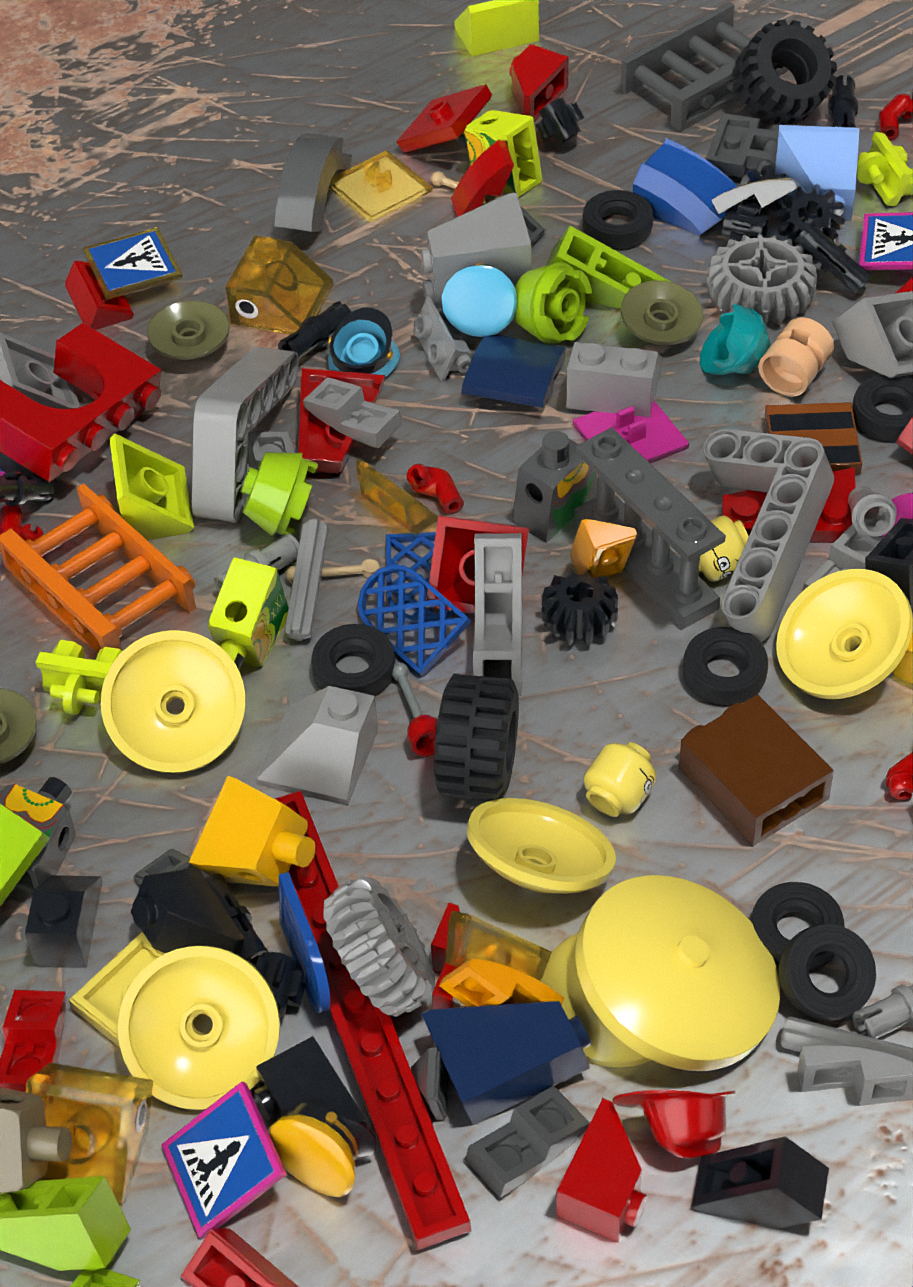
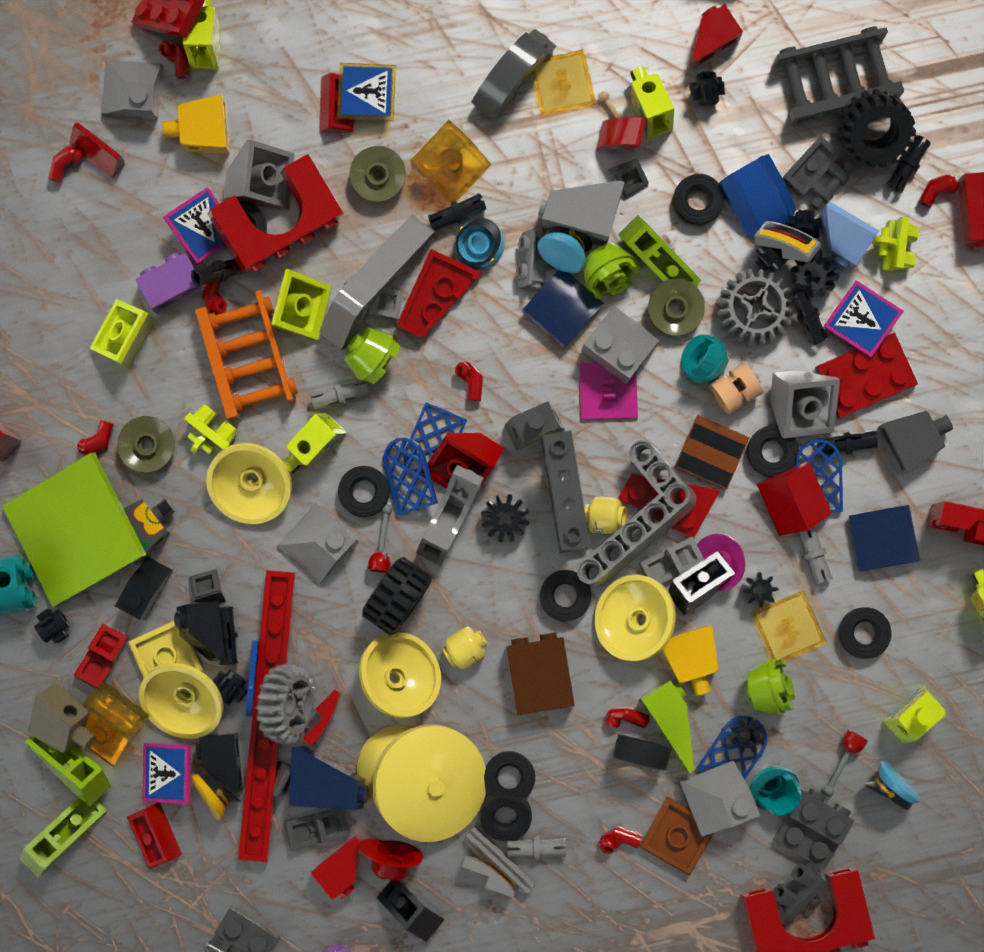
camera: 25 degrees right, 35 degrees up
yellow torso [189,776,315,887] -> none
light grey axle [285,519,329,642] -> none
tan hinge [286,559,379,583] -> none
light grey slope [303,377,402,448] -> none
clear yellow slope [356,459,438,535] -> none
red plate [396,84,492,153] -> none
light orange slope [439,958,564,1007] -> none
clear yellow slope [446,911,552,982] -> none
light orange slope [570,519,637,578] -> none
light grey cone [848,486,897,537] -> none

